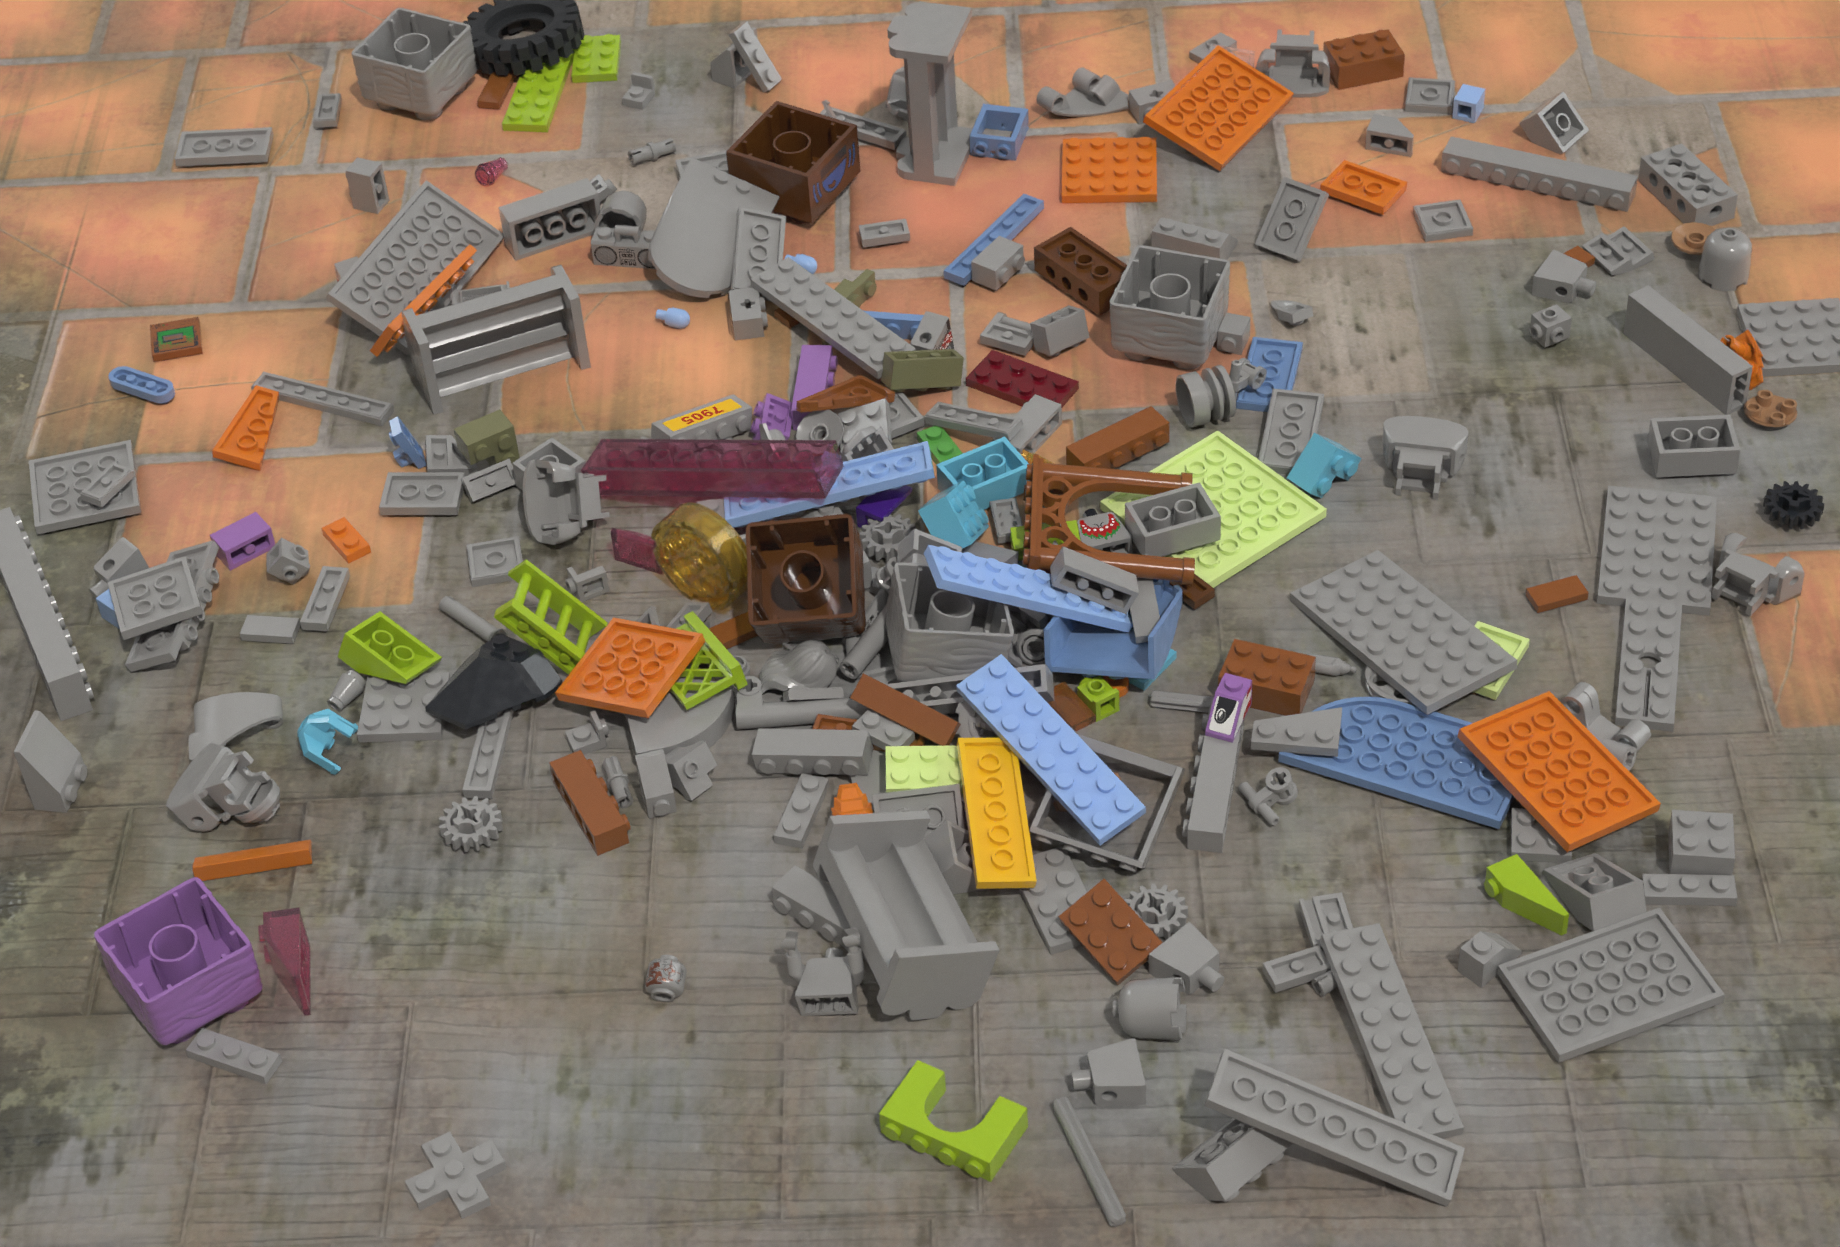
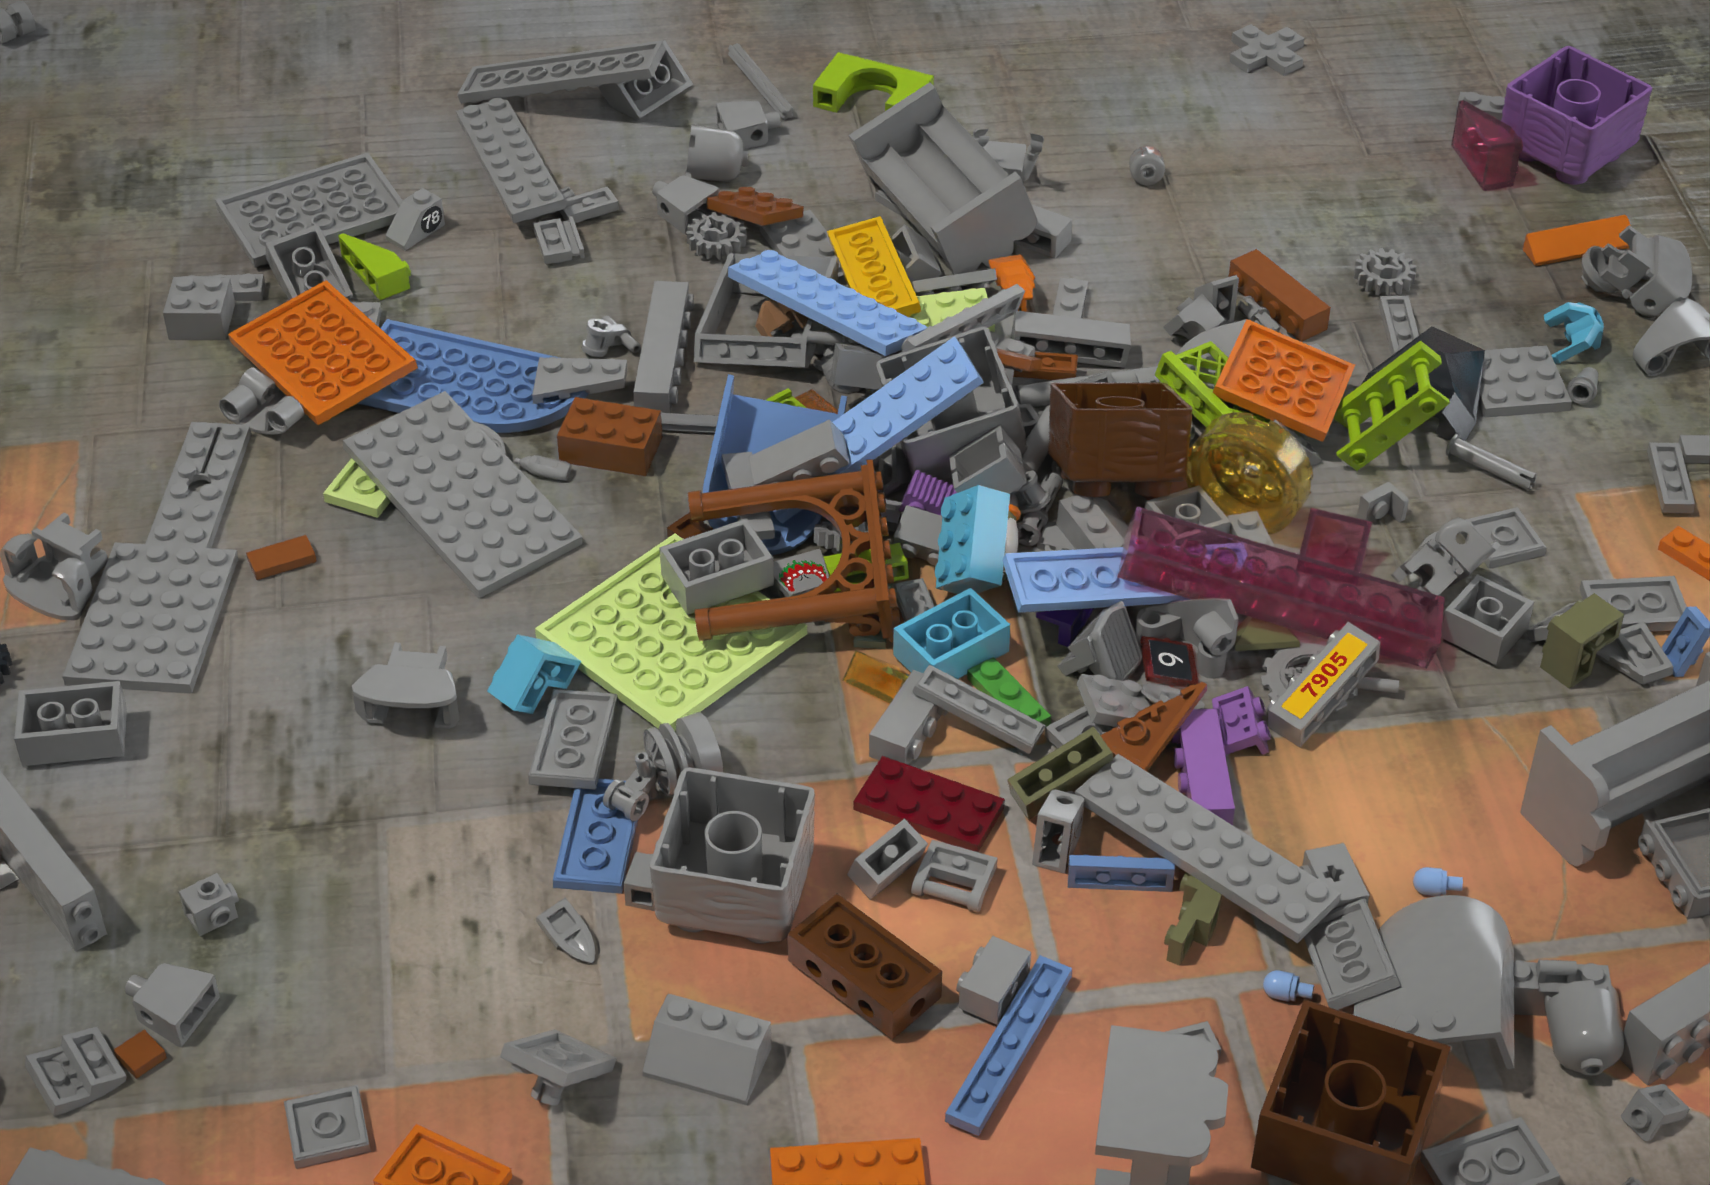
camera: 170 degrees right, 0 degrees up
lime slope [338,611,442,684] -> none
dark orange brick [1066,406,1169,469] -> none
slope [1205,673,1252,743] -> none
none -> light grey plate [901,284,1025,352]

